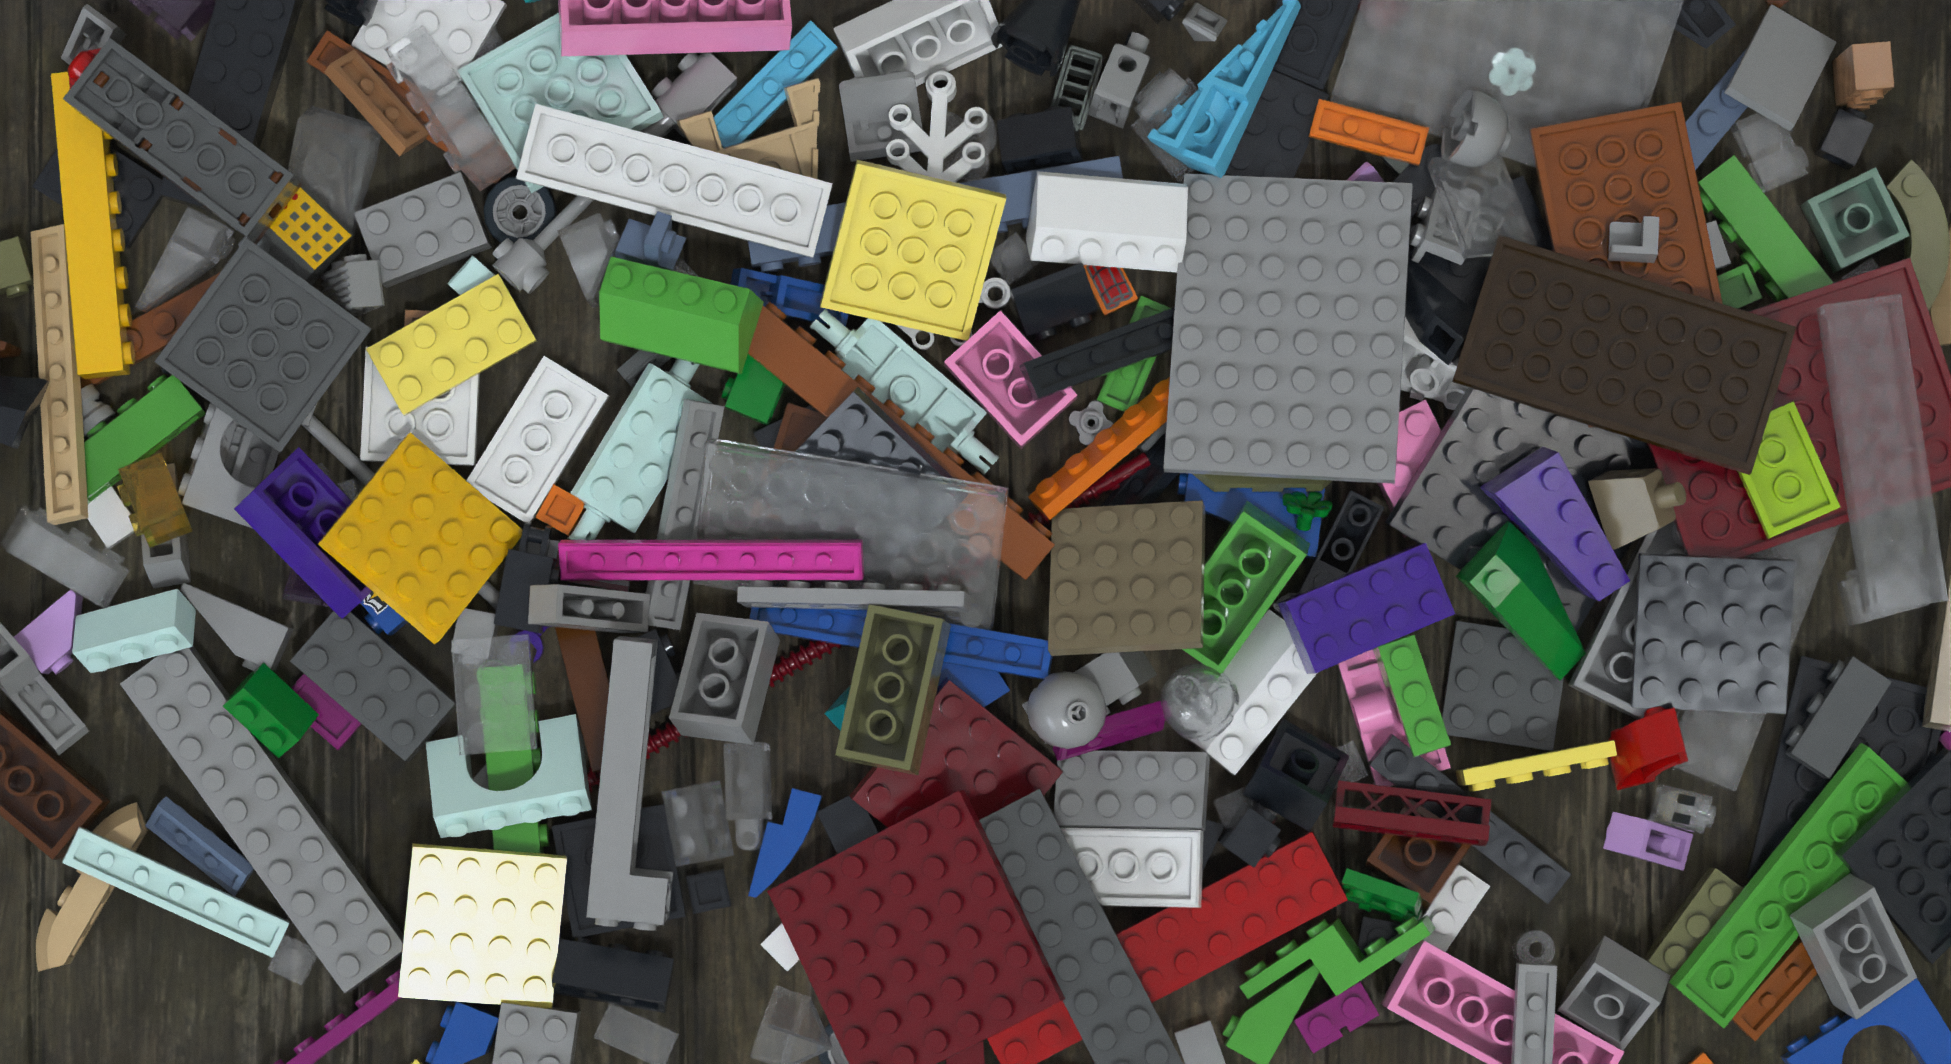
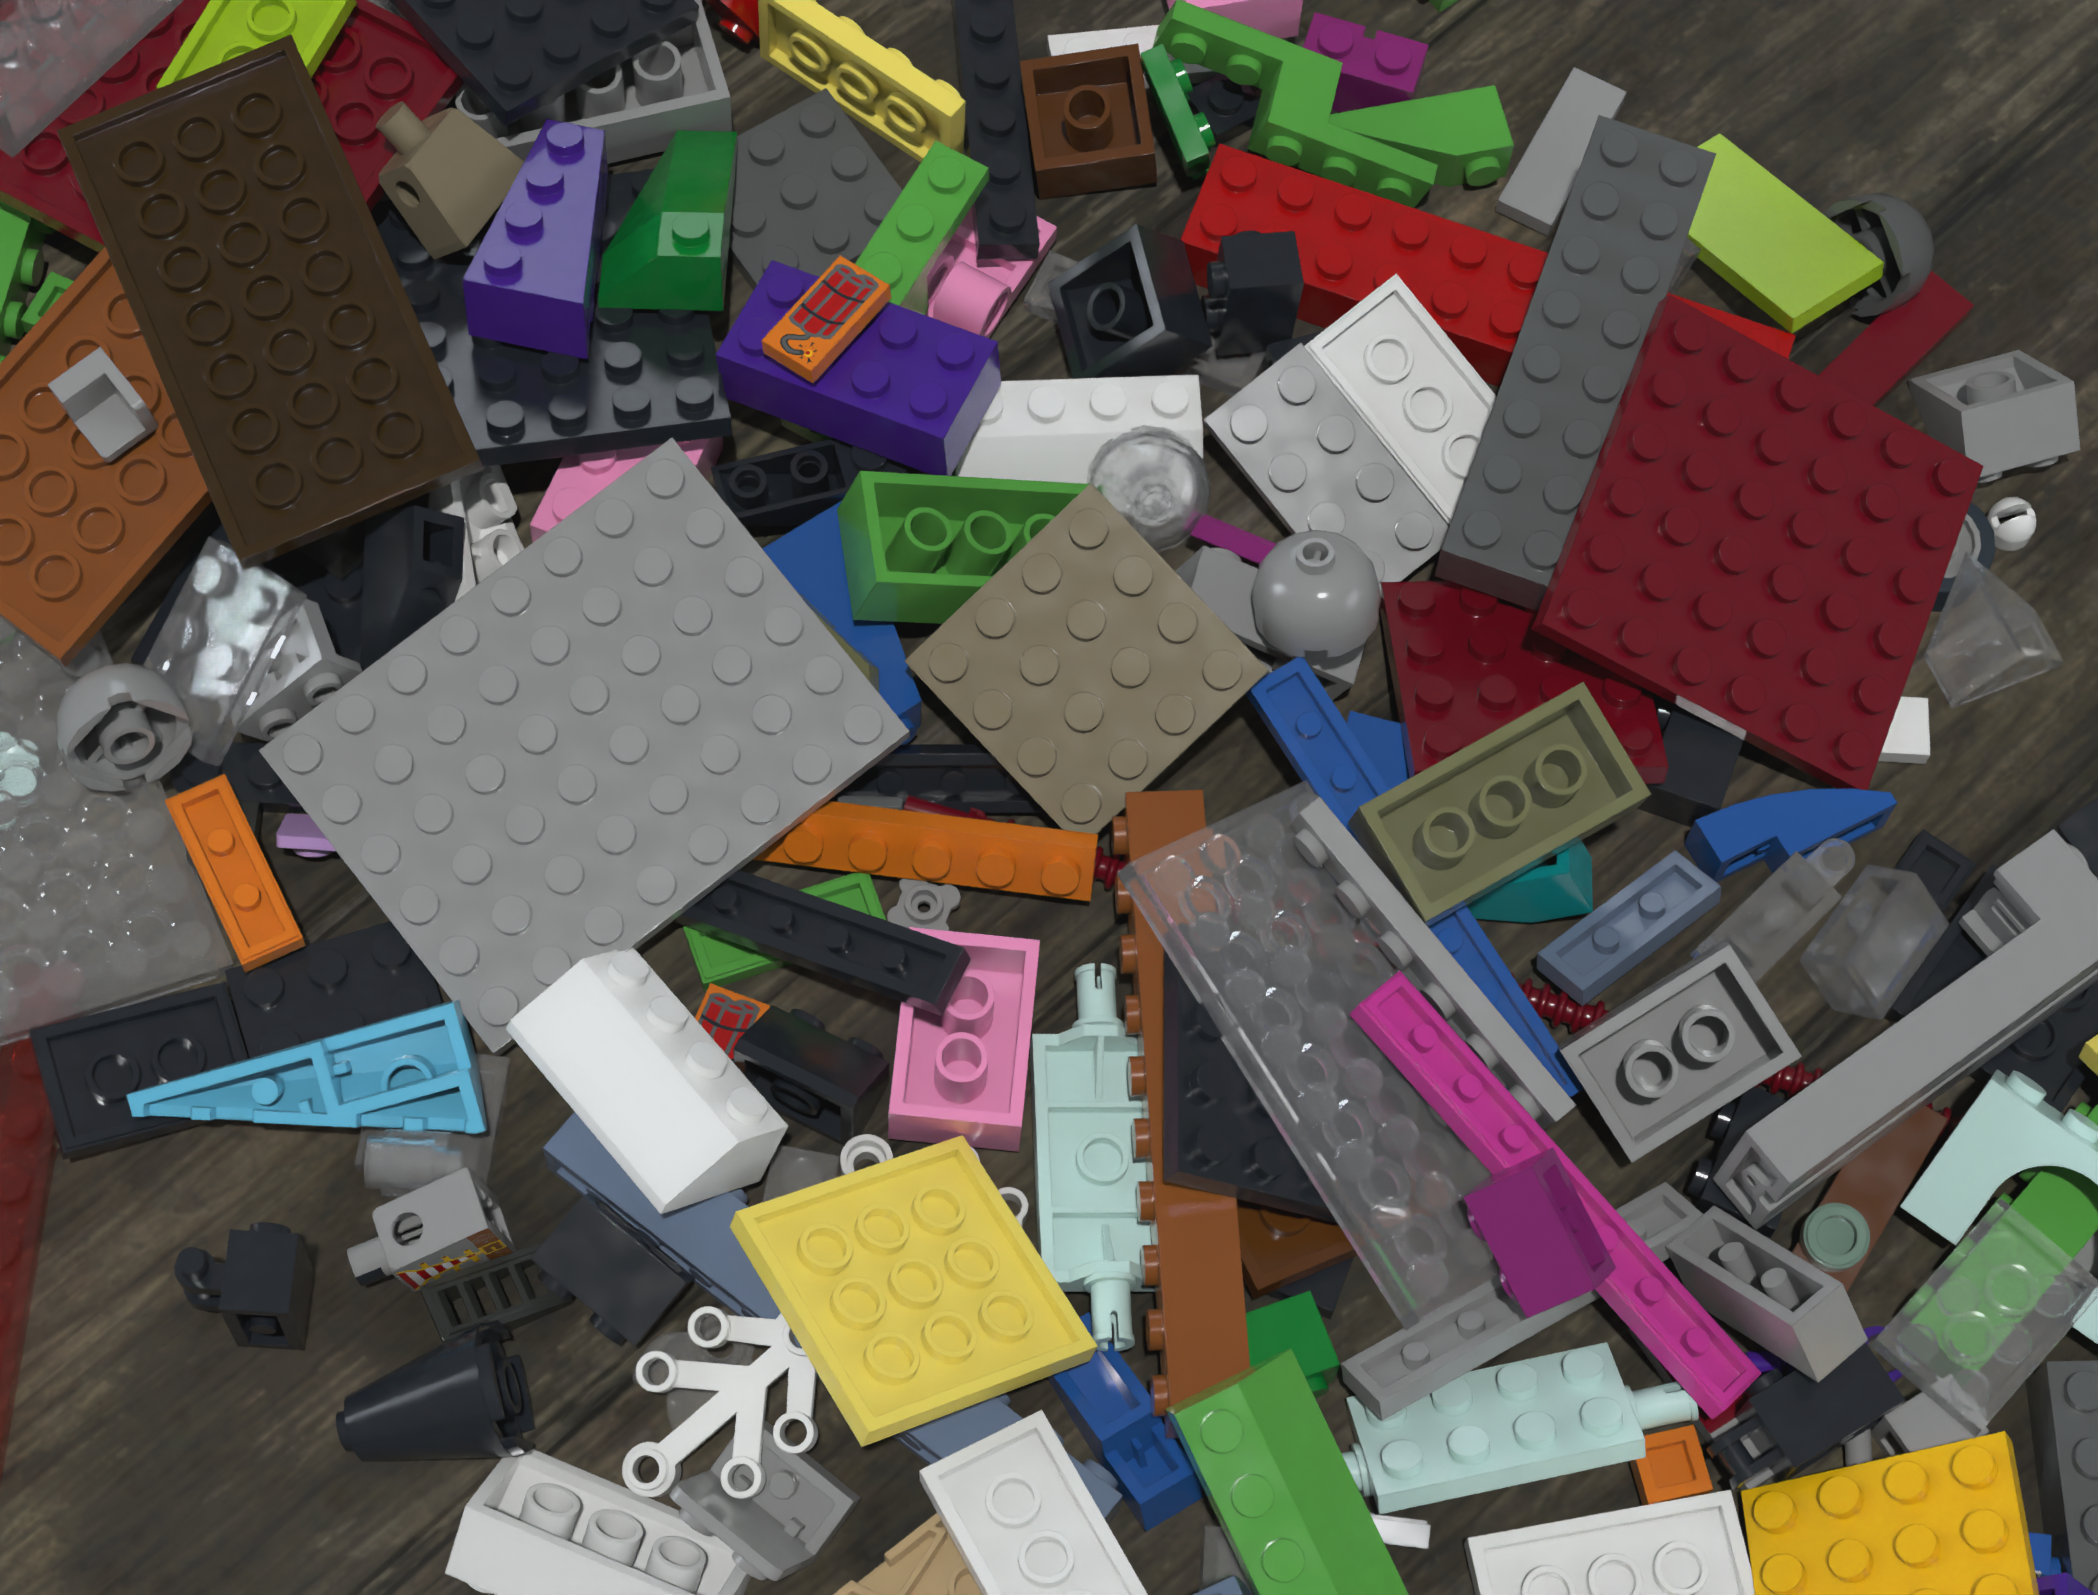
camera: 140 degrees left, 20 degrees down
light grey slope [1182,2,1227,42] -> none
green plant [1282,491,1333,531] -> none
dark red fence [1333,780,1491,847] -> none
none -> tile [761,255,891,383]
none -> magenta brick [1463,1148,1616,1318]
none -> sand blue plate [1537,850,1721,1006]
none -> sand green tile [1800,1203,1870,1272]

